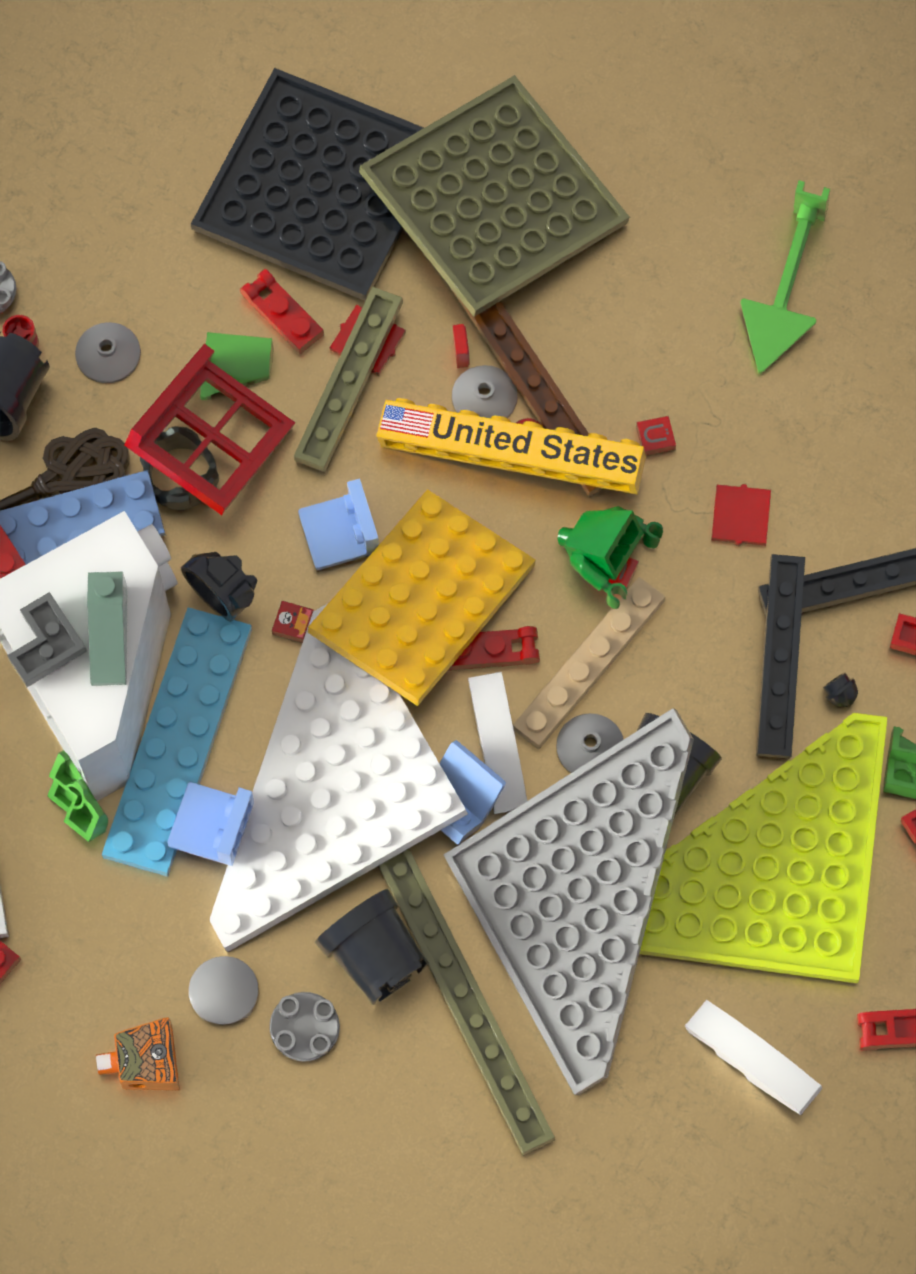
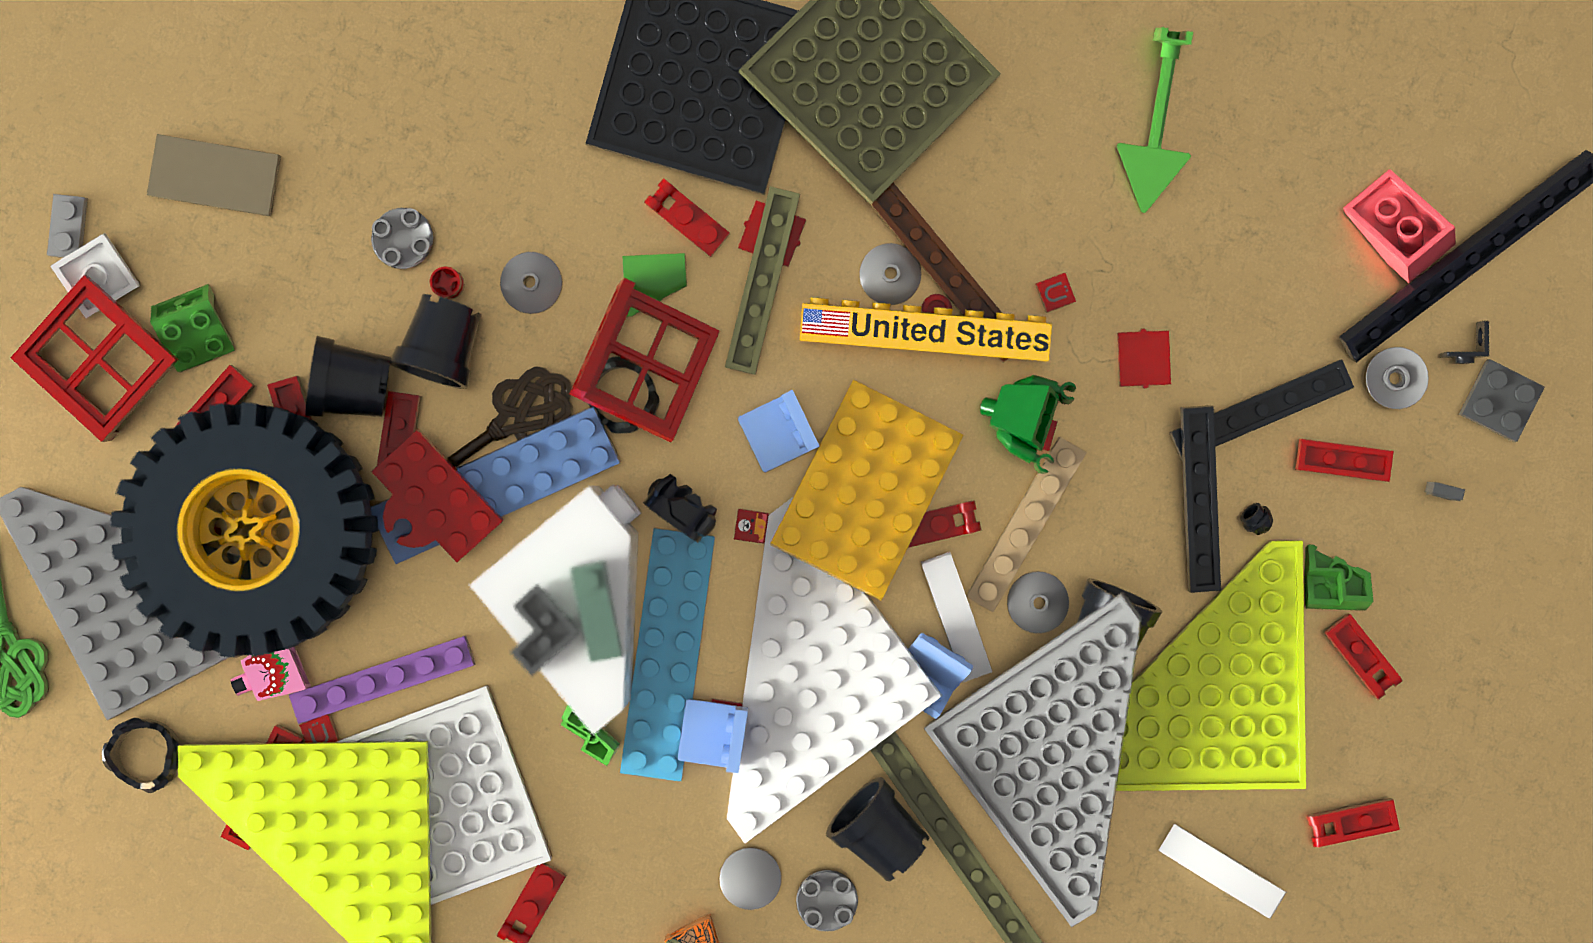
camera: 10 degrees left, 20 degrees up
red tile [453,324,470,368] -> none

